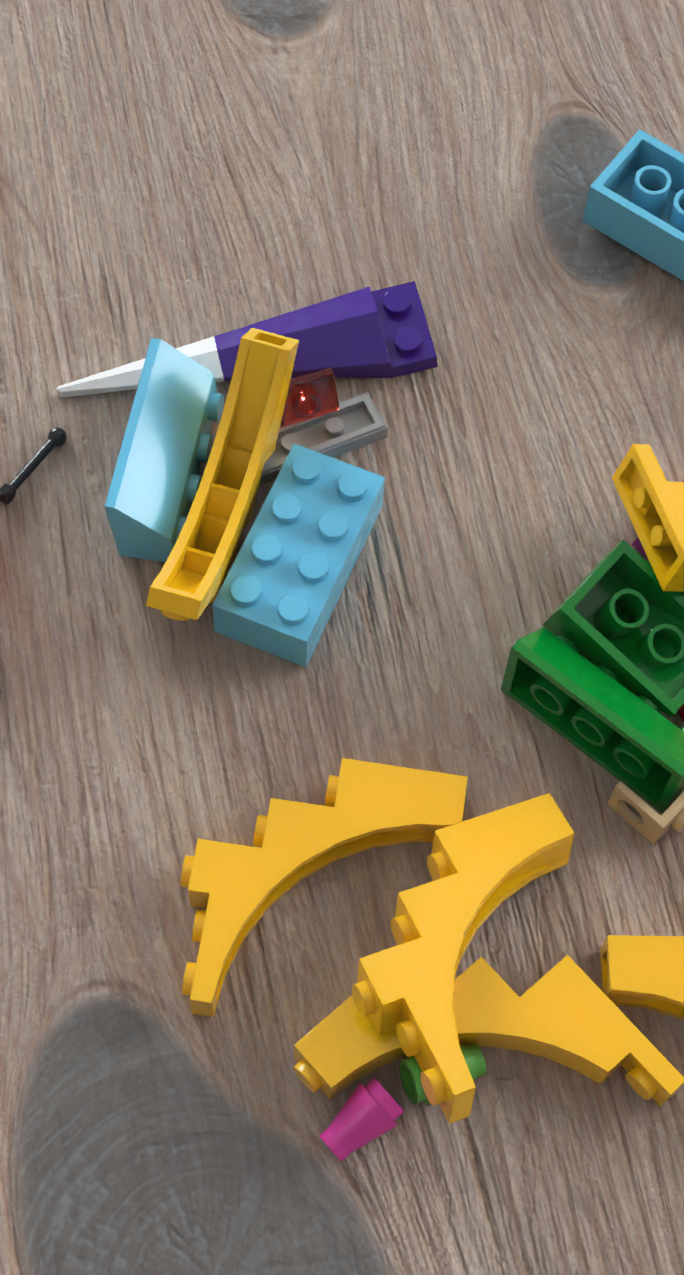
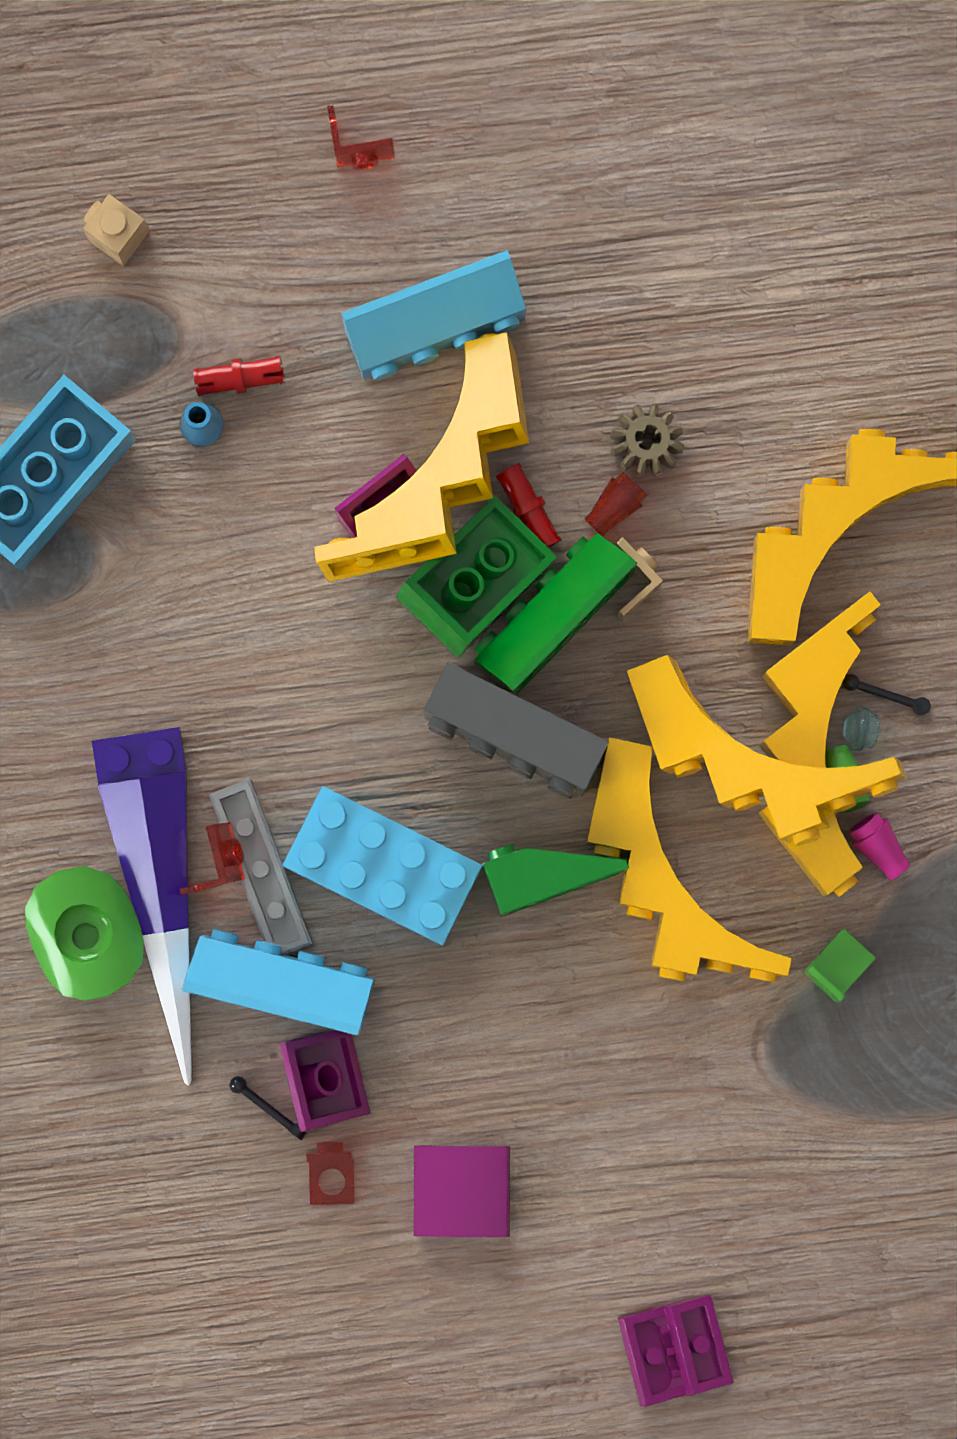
camera: 85 degrees left, 20 degrees up
yellow arch [146,328,299,621] -> none
none -> bright green hat [25,866,144,1001]
none -> magenta slope [279,1030,371,1132]
none -> dark grey brick [423,662,609,799]
none -> green slope [483,844,629,917]
none -> bright green bracket [803,929,876,1002]
none -> black hinge [842,674,931,715]
none -> clear light blue plate [843,707,880,751]

